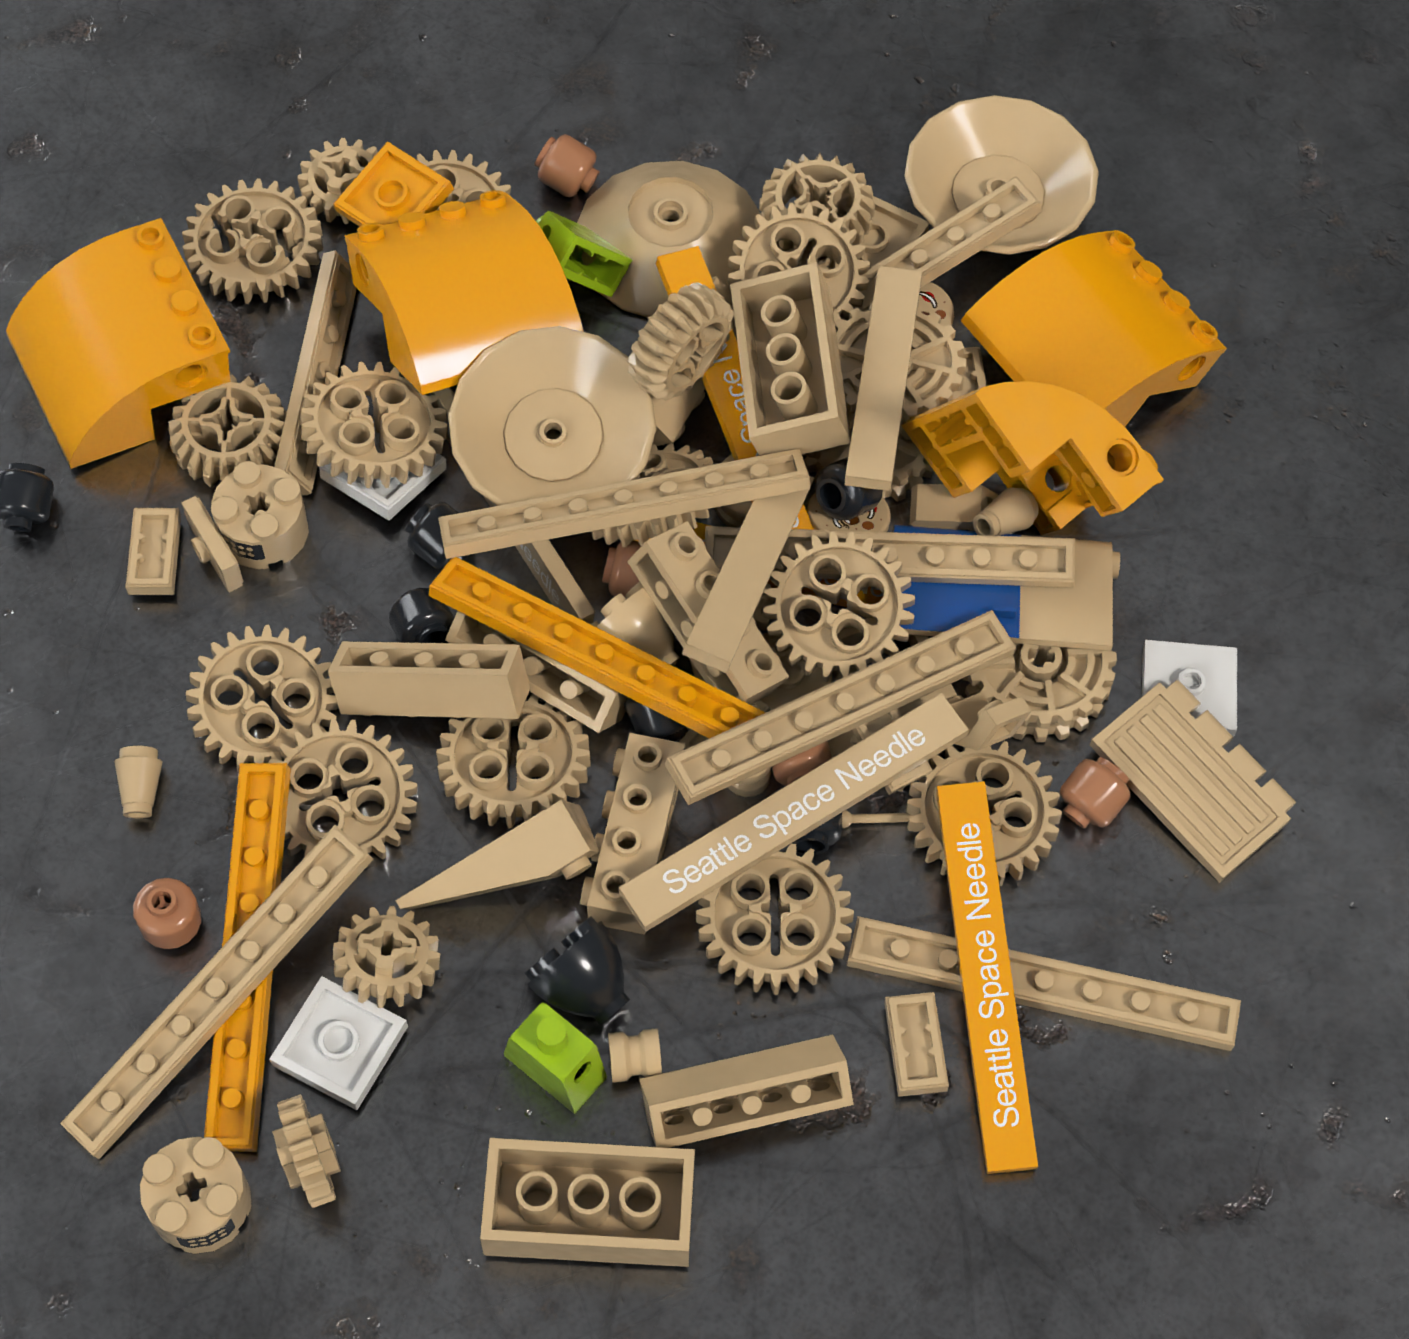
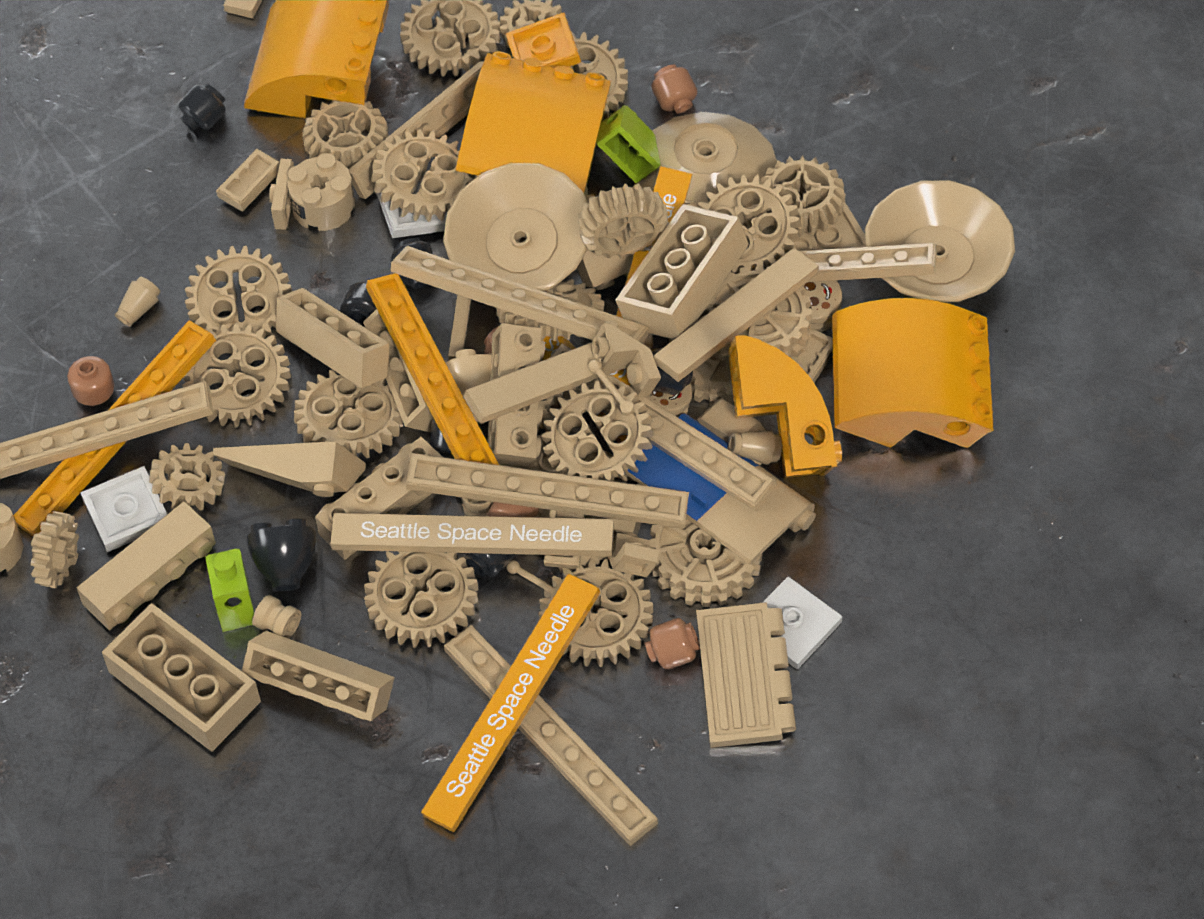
camera: 40 degrees right, 5 degrees down
tan plate [884,992,949,1097] -> none
none -> tan brick [77,502,216,631]
none -> tan hinge [588,359,634,416]
none -> tan slope [592,323,661,397]

